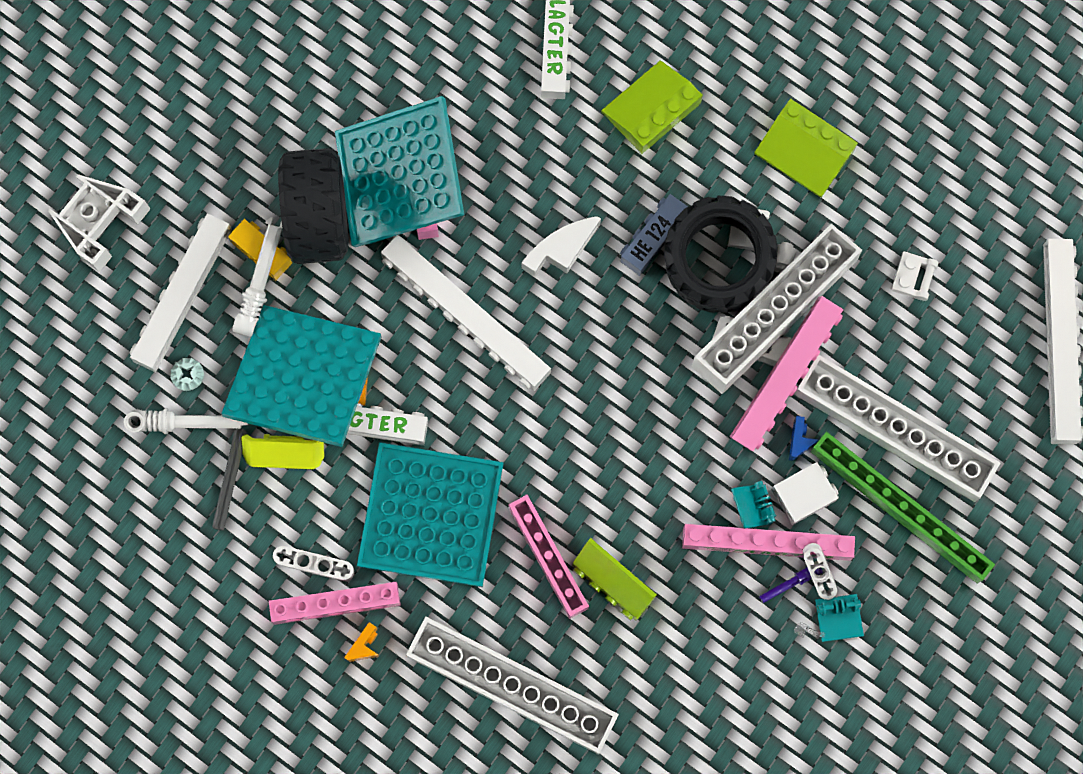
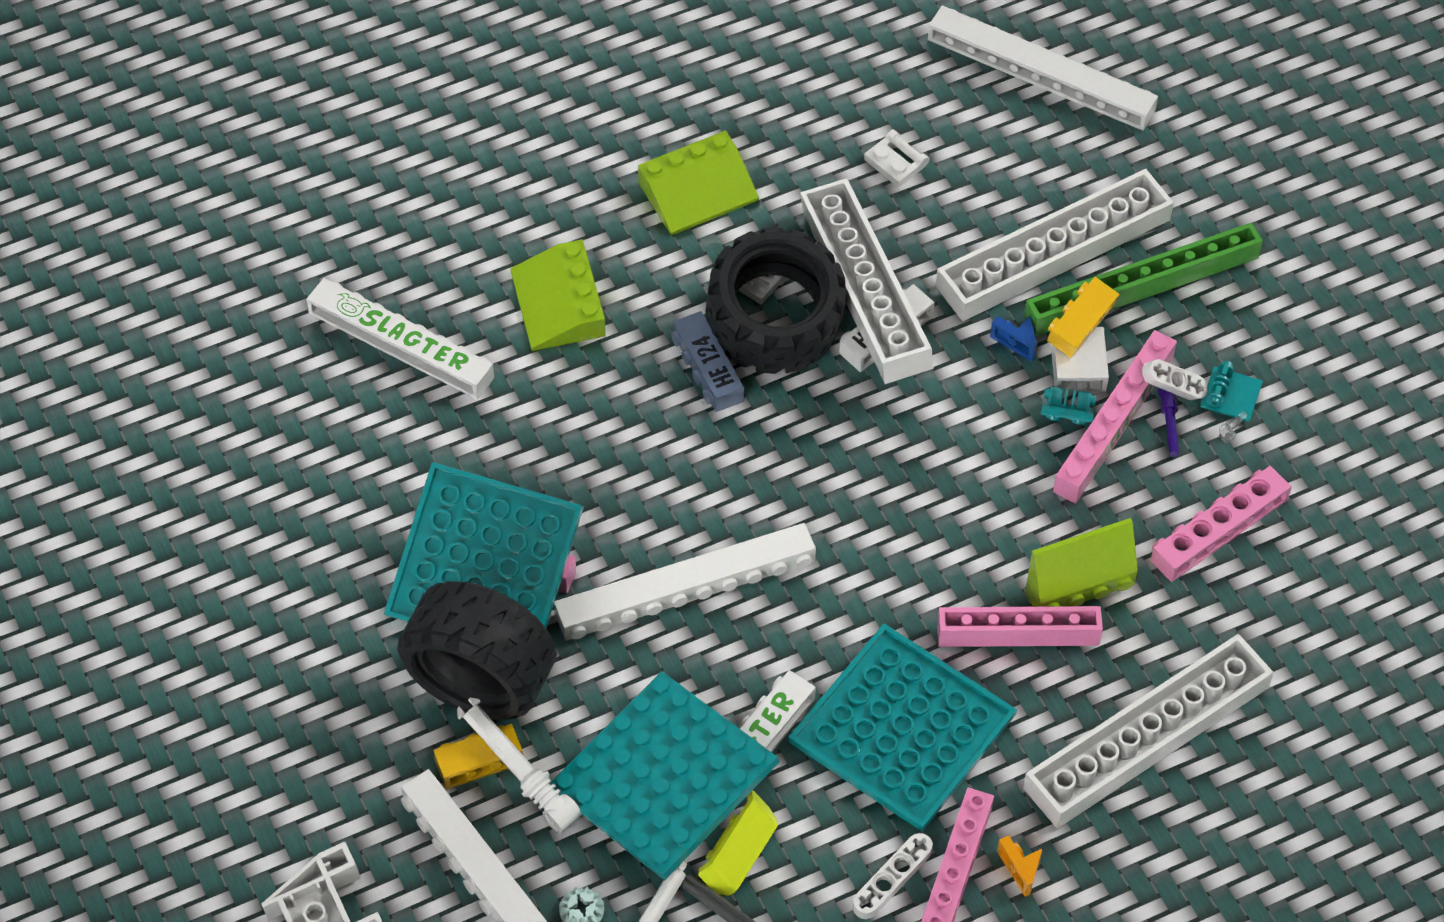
camera: 60 degrees left, 20 degrees down
white slope [522,216,601,277] -> none
bright pink brick [730,296,843,451] -> none
none -> yellow brick [1047,277,1120,358]
none -> bright pink brick [1150,466,1292,583]

